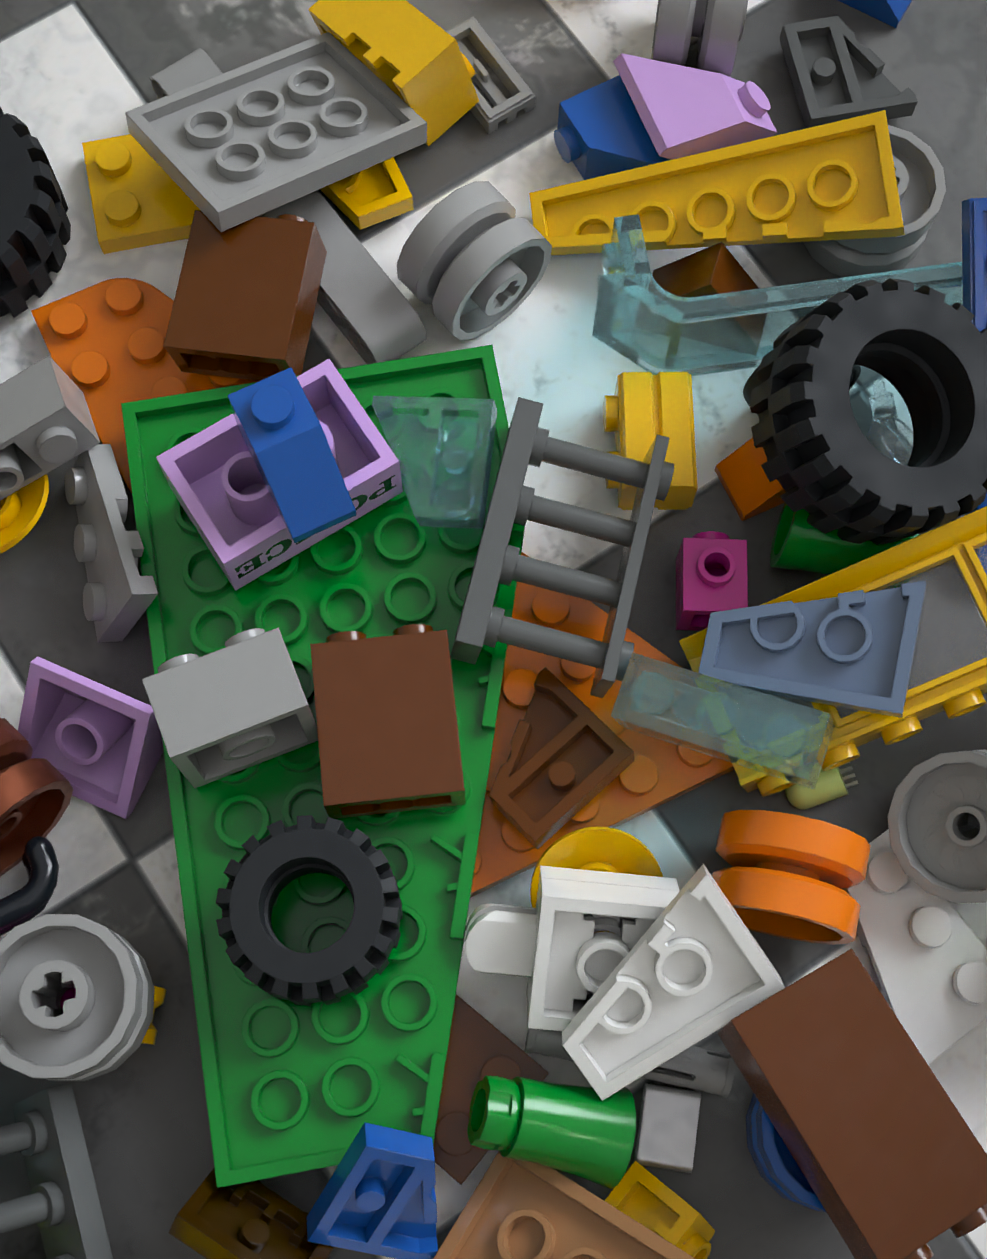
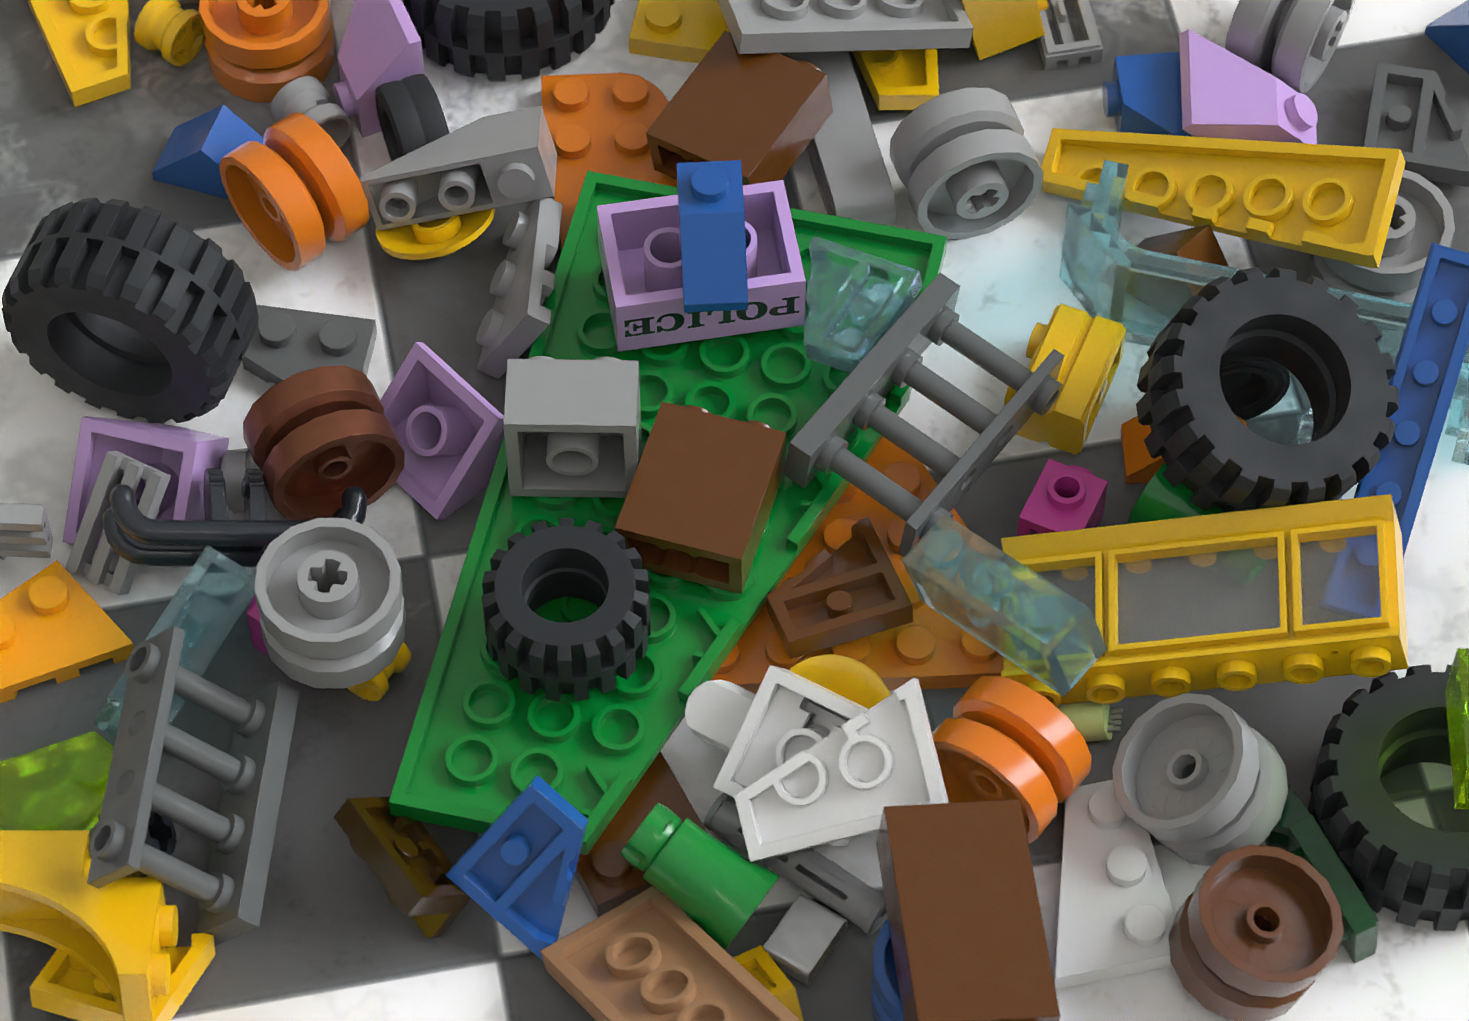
camera: 25 degrees right, 15 degrees down
sand blue wing [697,580,926,718] -> none

